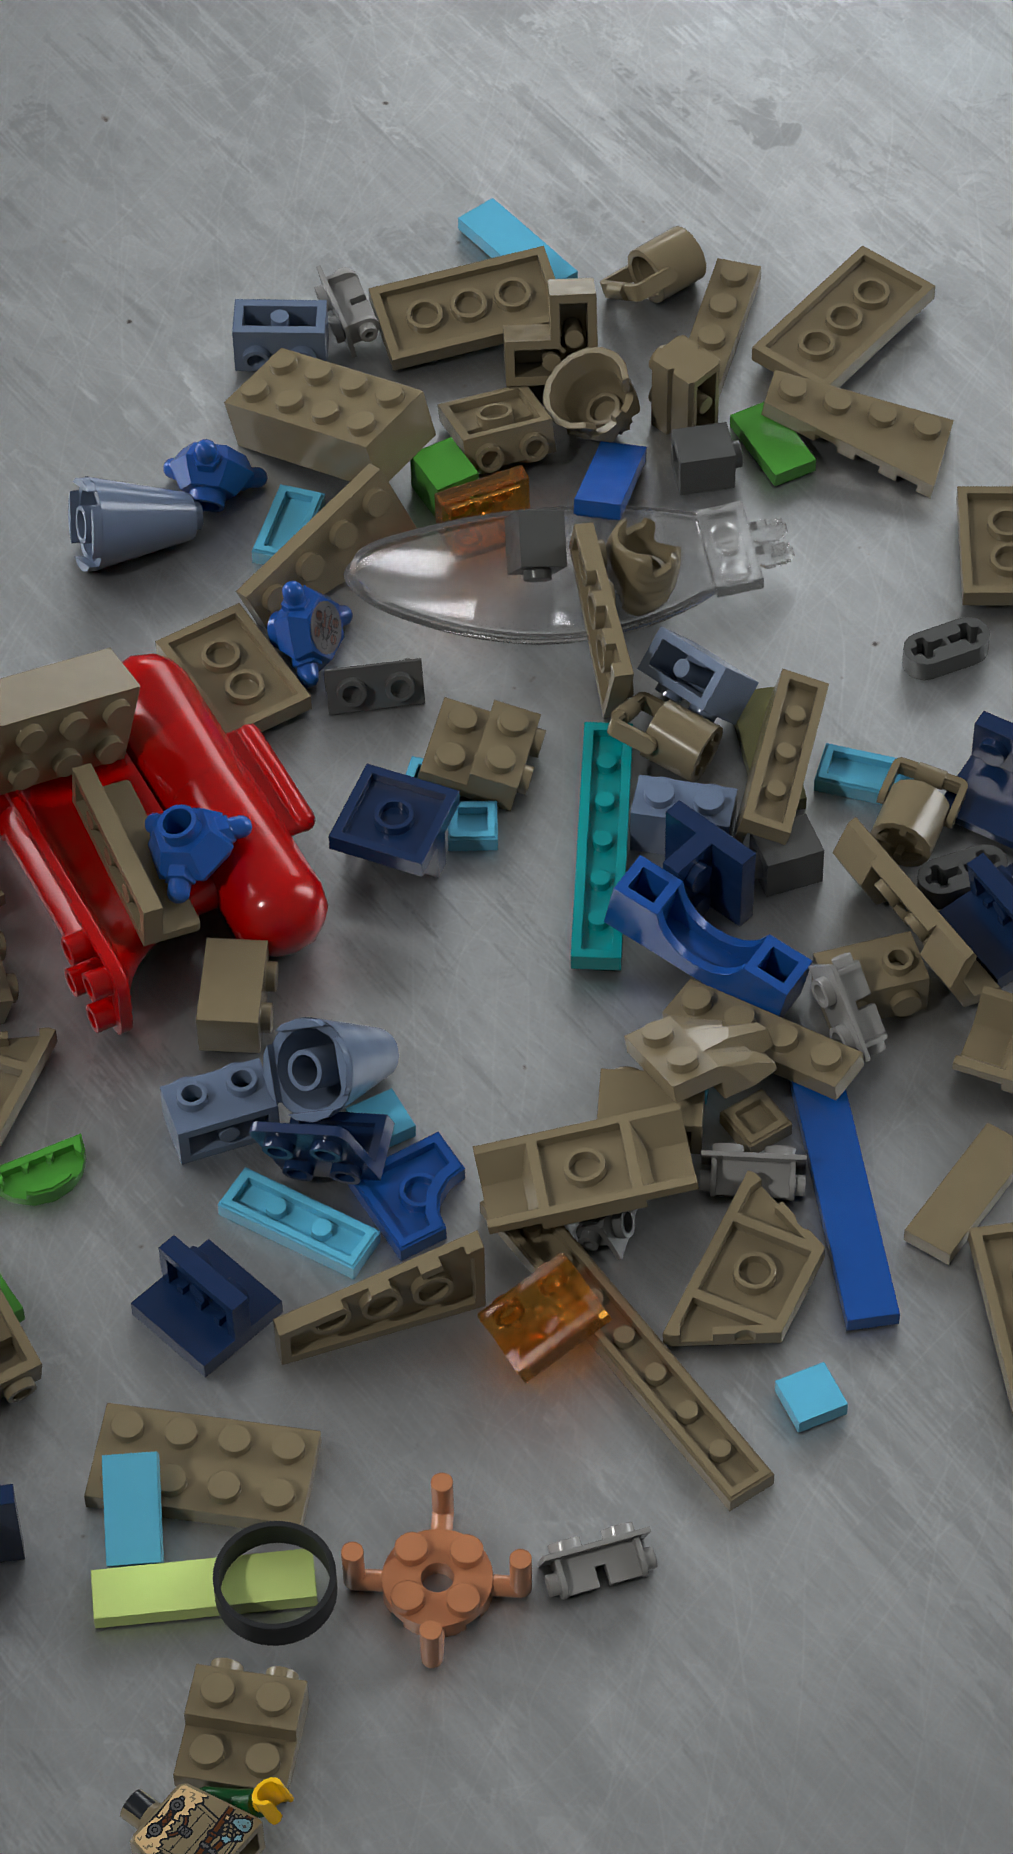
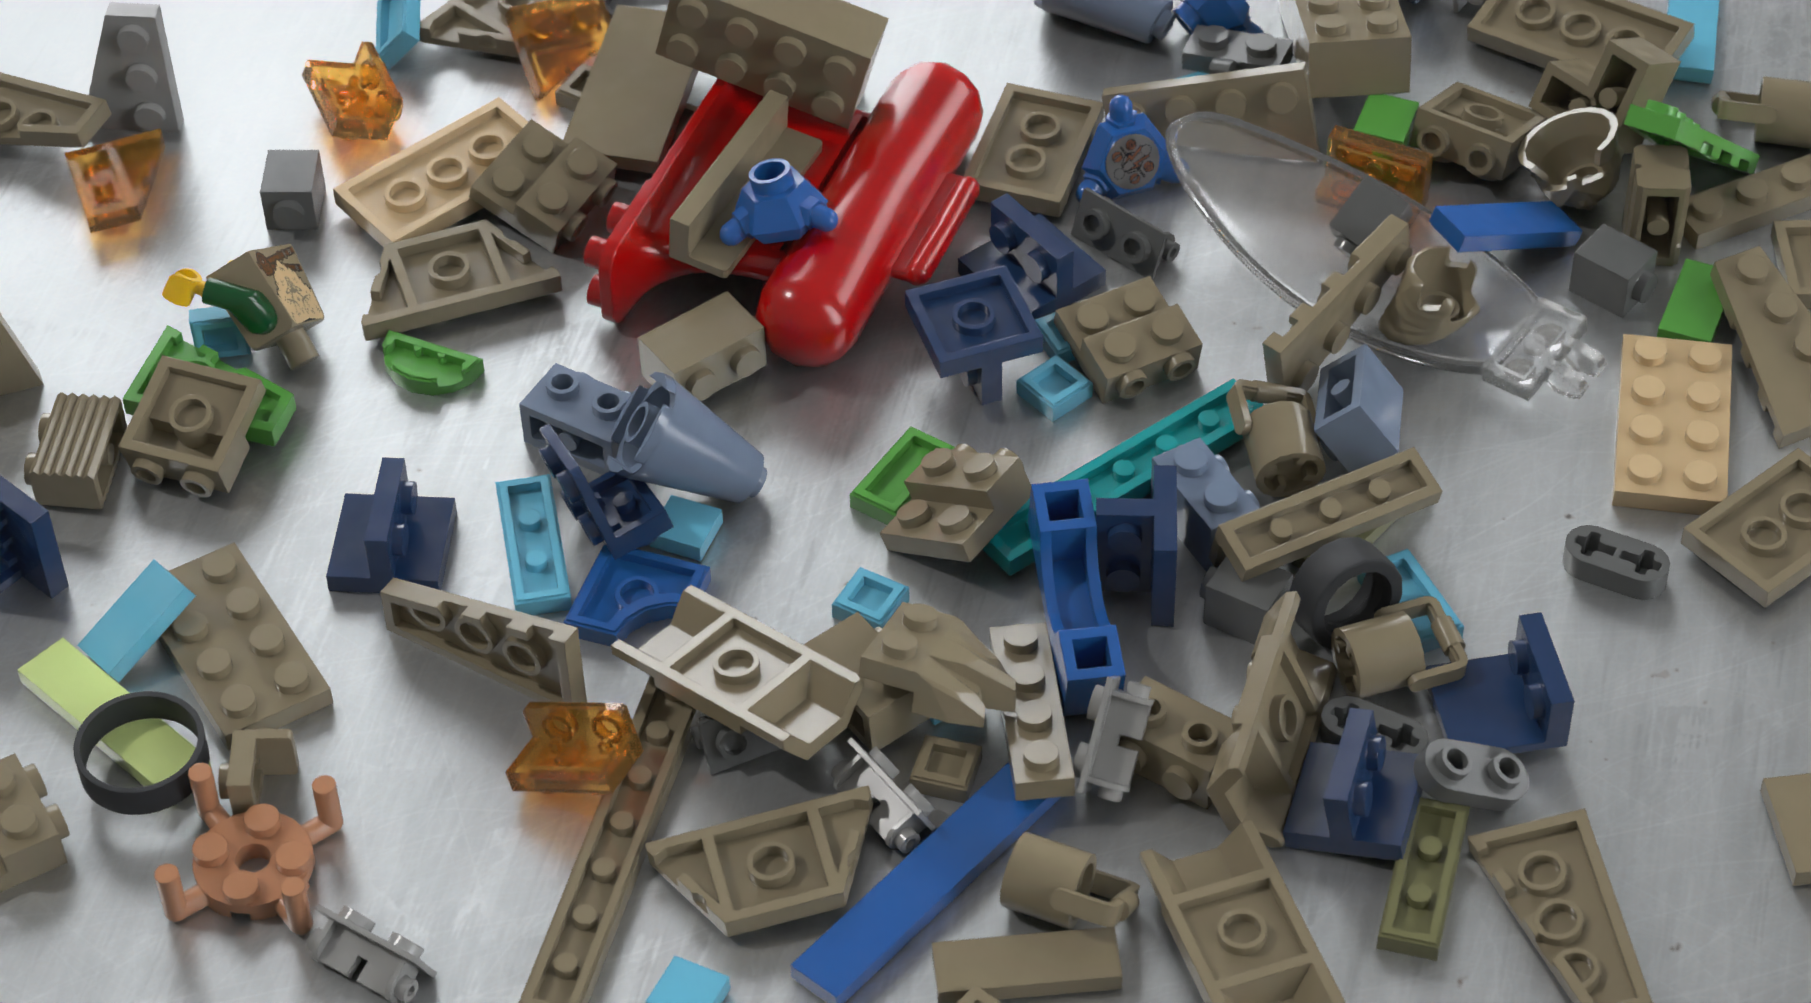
camera: 50 degrees right, 5 degrees down
none -> dark tan bracket [218,728,299,815]
none -> medium azure tile [832,567,910,628]
none -> bright green tile [849,426,955,525]
none -> dark tan plate [880,443,1031,562]
none -> dark blue bracket [958,193,1106,319]
none -> dark tan piece [1000,832,1140,929]
none -> dark grey plate [1182,25,1293,74]
none -> black tyre [1289,537,1402,651]
none -> tan plate [1612,334,1732,515]
none -> bright green wing [1624,99,1760,174]

